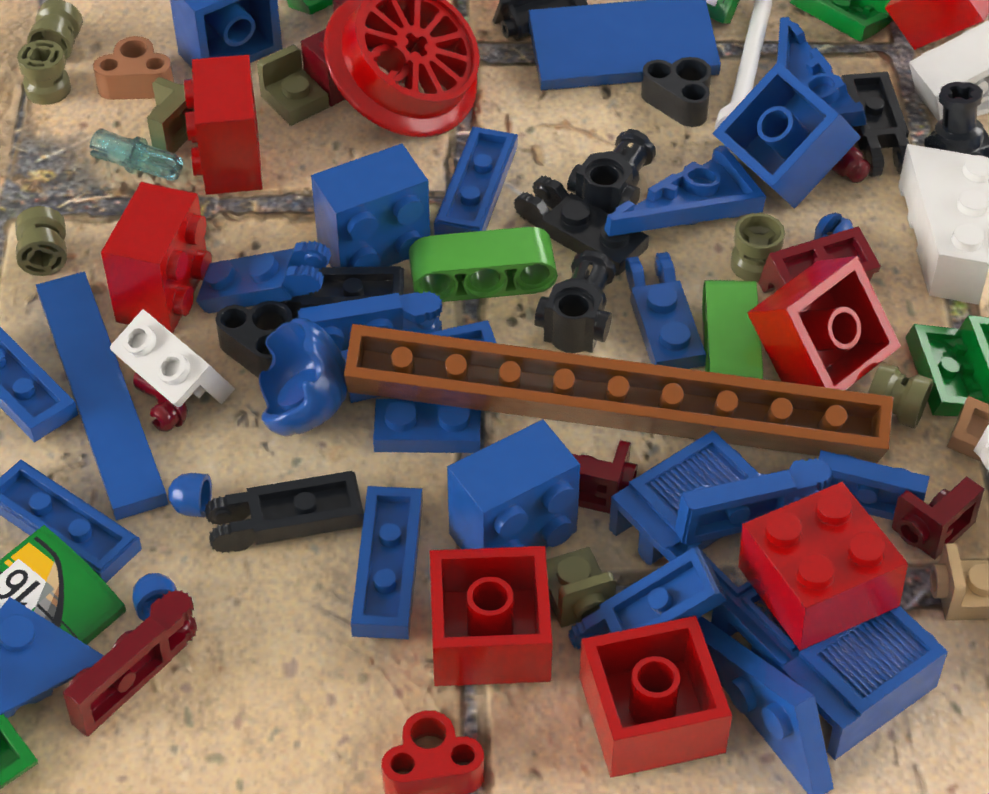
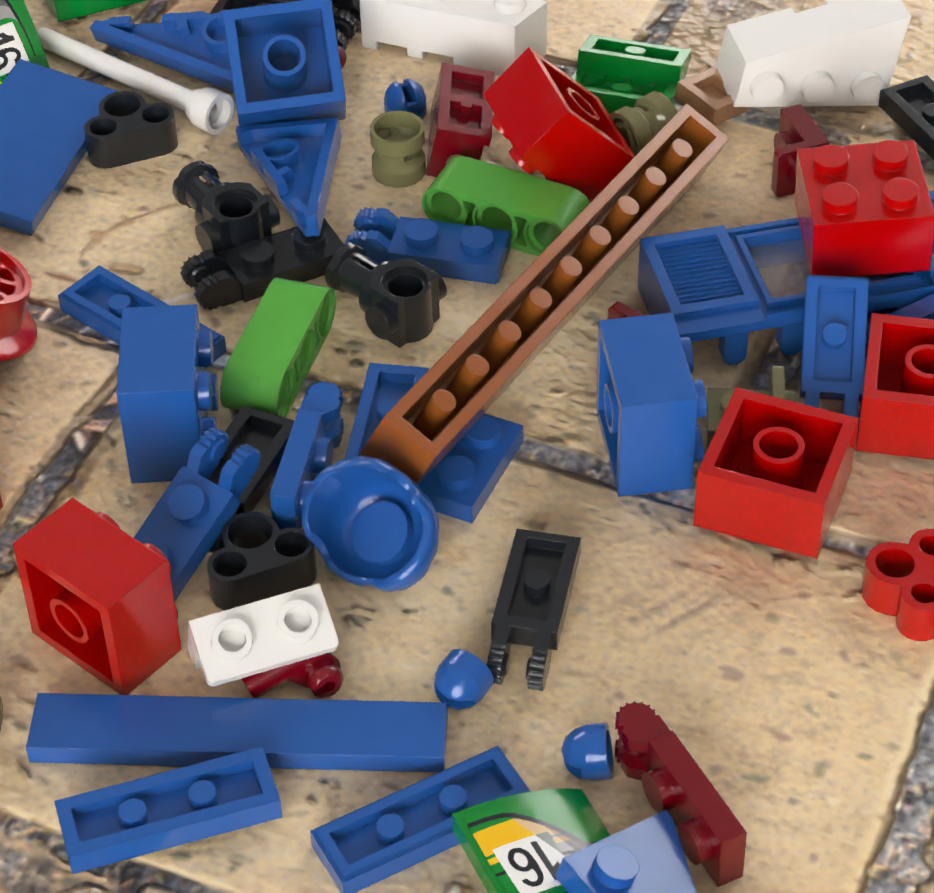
camera: 65 degrees left, 5 degrees down
blue plate [351,486,423,639] -> none
blue hinge [675,457,833,545] -> none
blue plate [818,450,930,520] -> none

